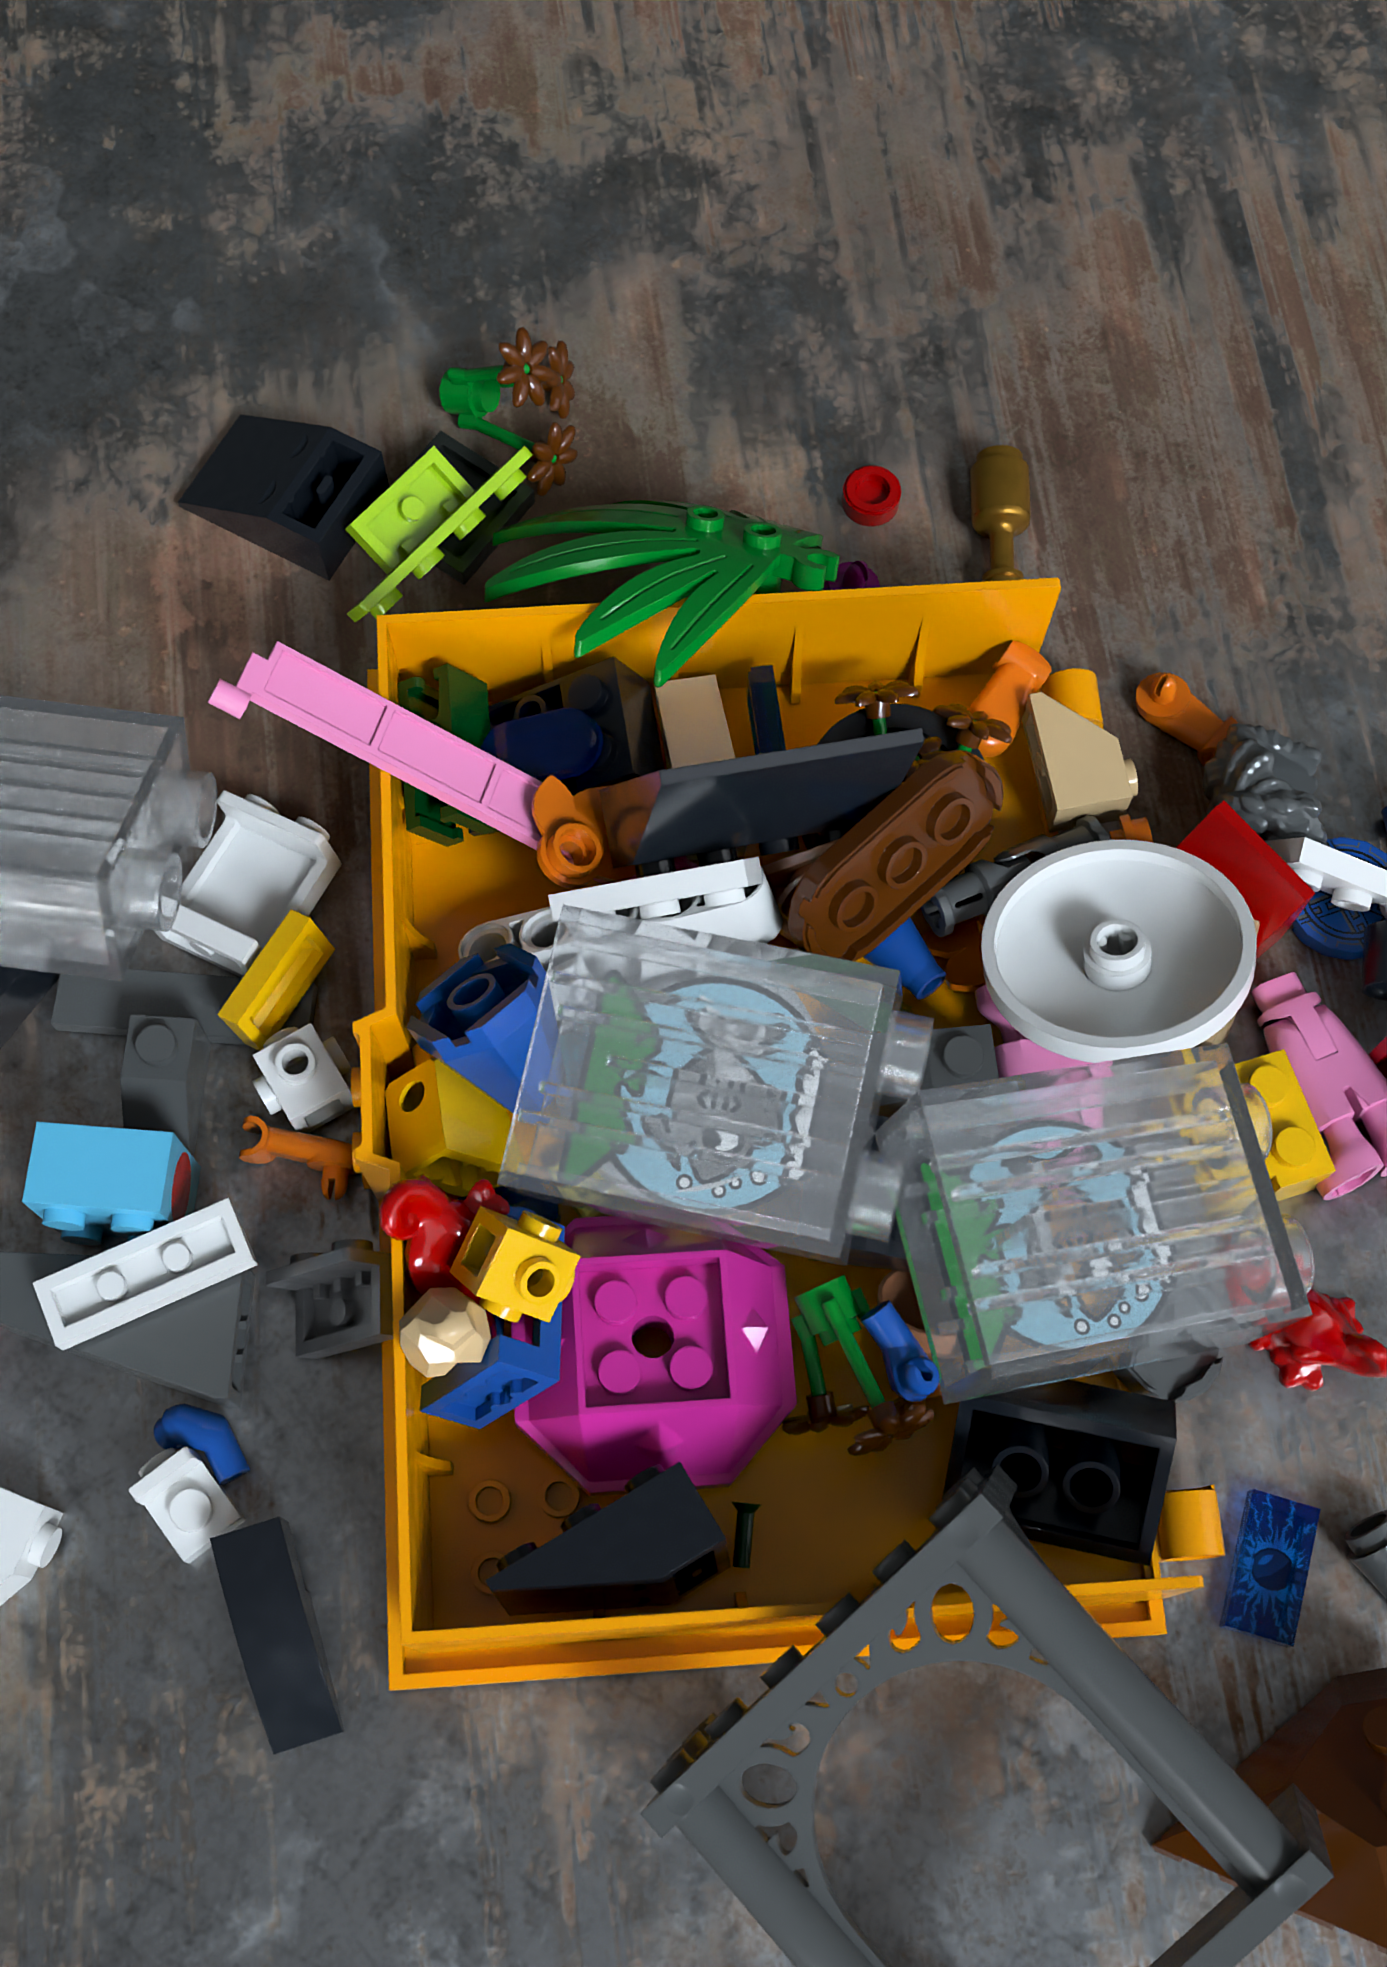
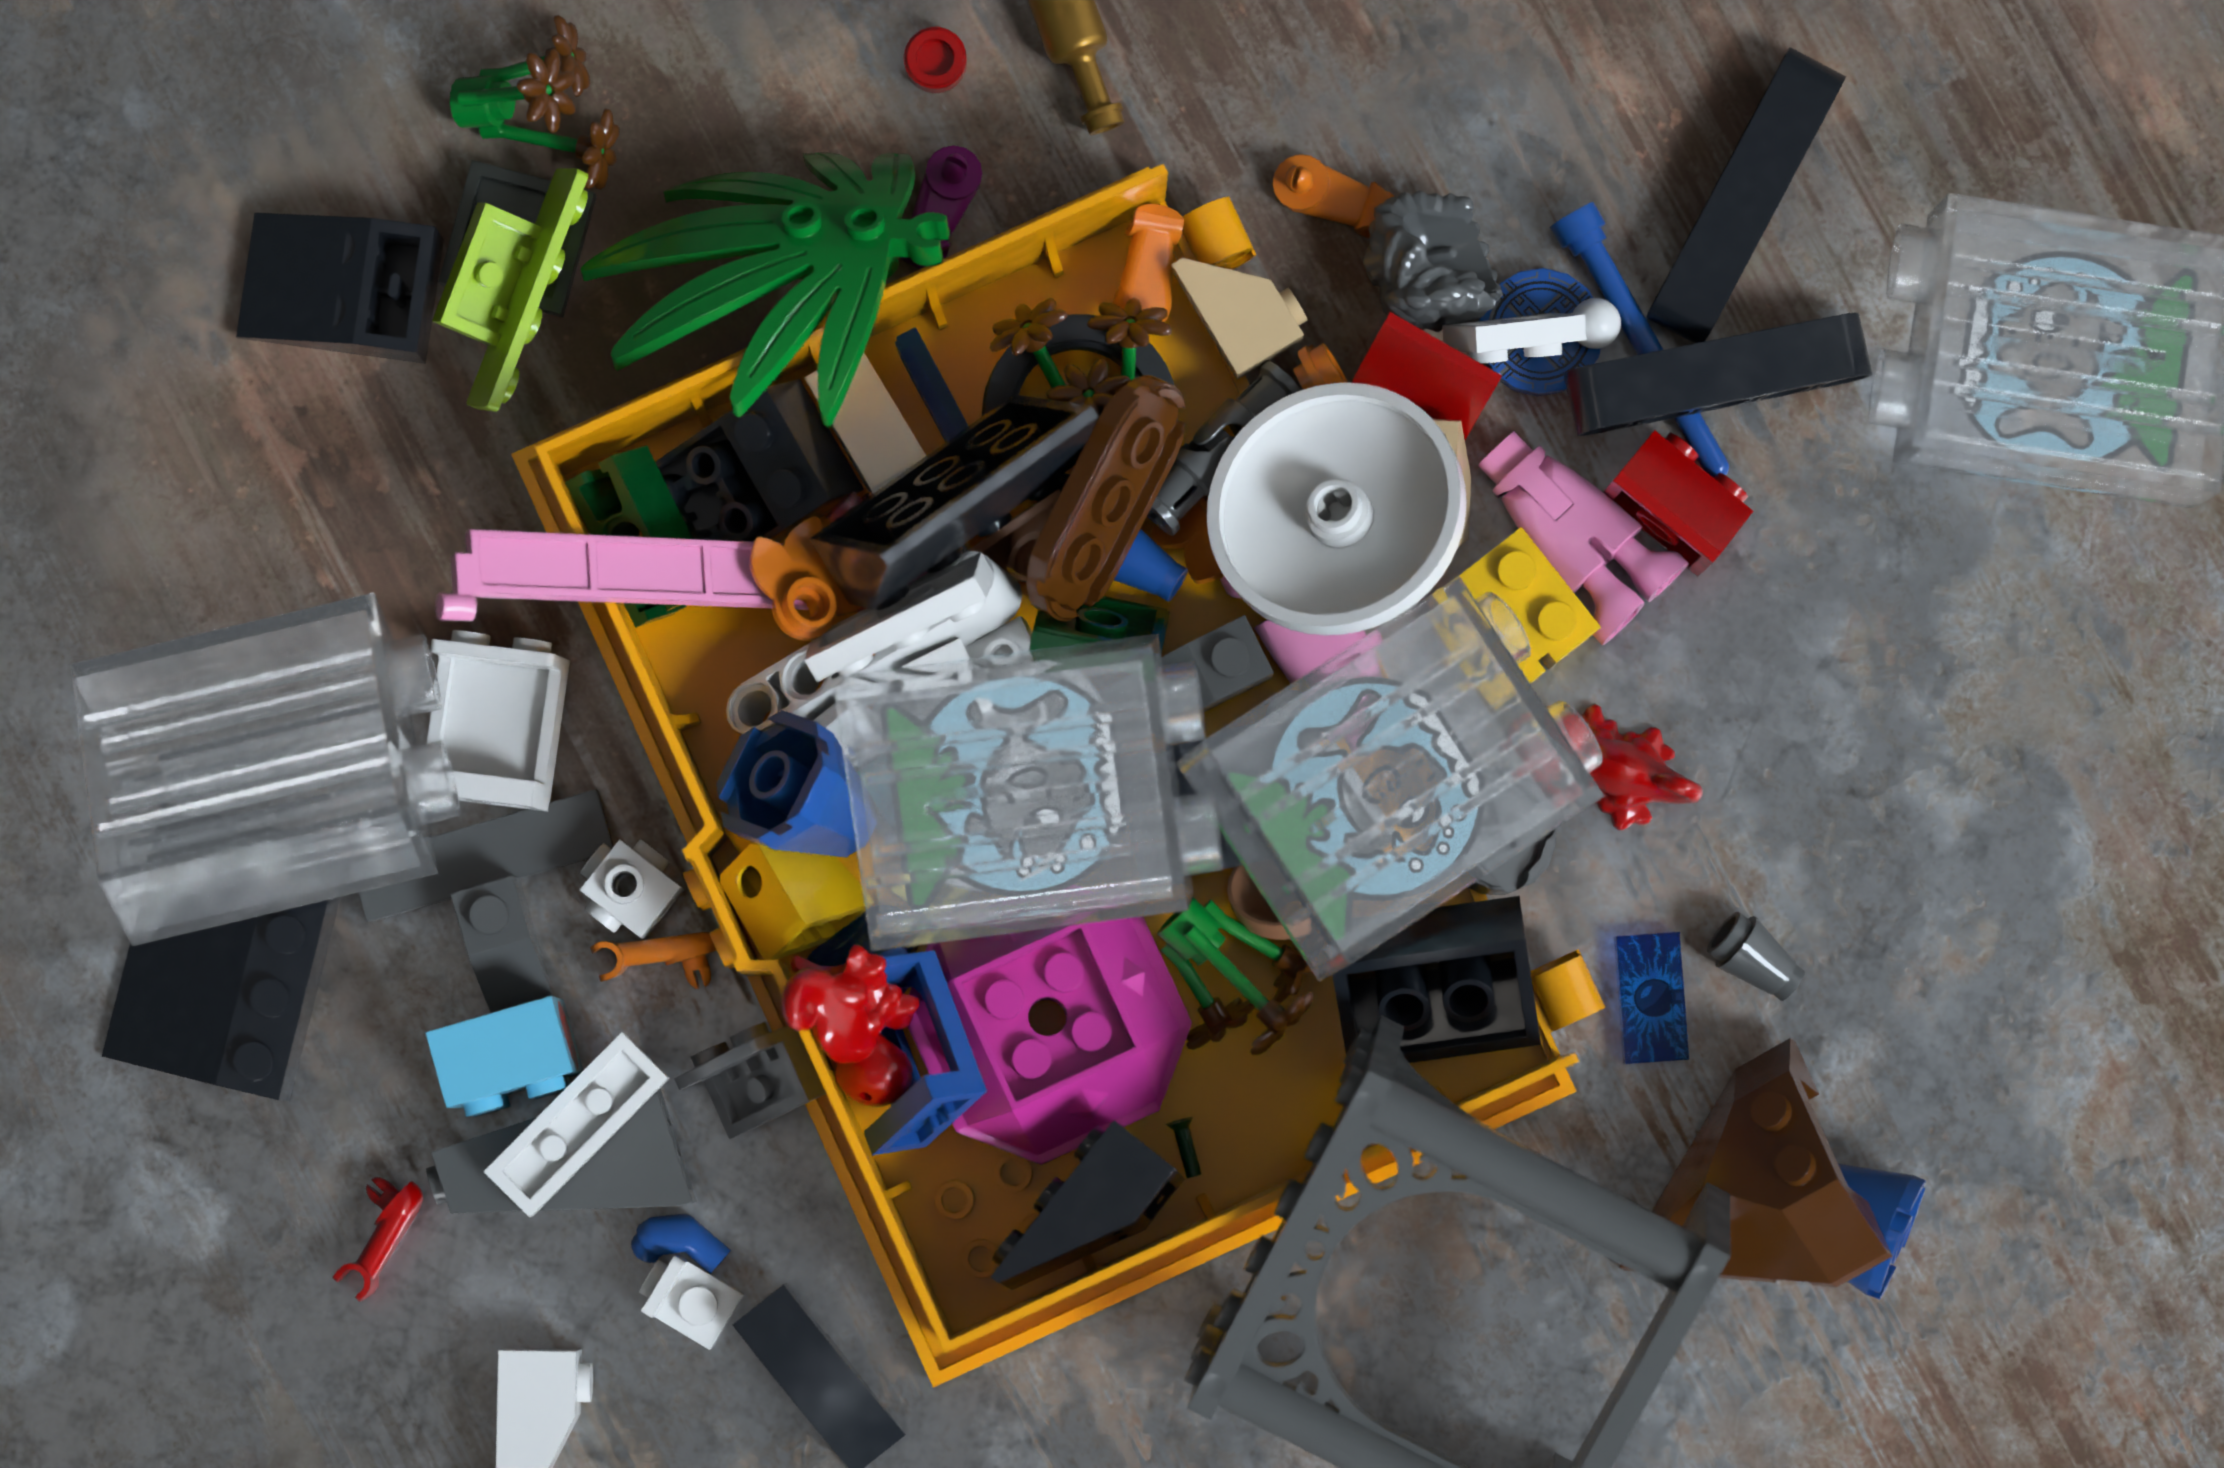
camera: 25 degrees left, 15 degrees up
yellow piece [217,909,335,1051] -> none
tan rock [399,1287,491,1378] -> none
yellow brick [449,1206,581,1323] -> none
clear blue tile [481,707,603,782] -> none
blue arm [860,1300,940,1402] -> none

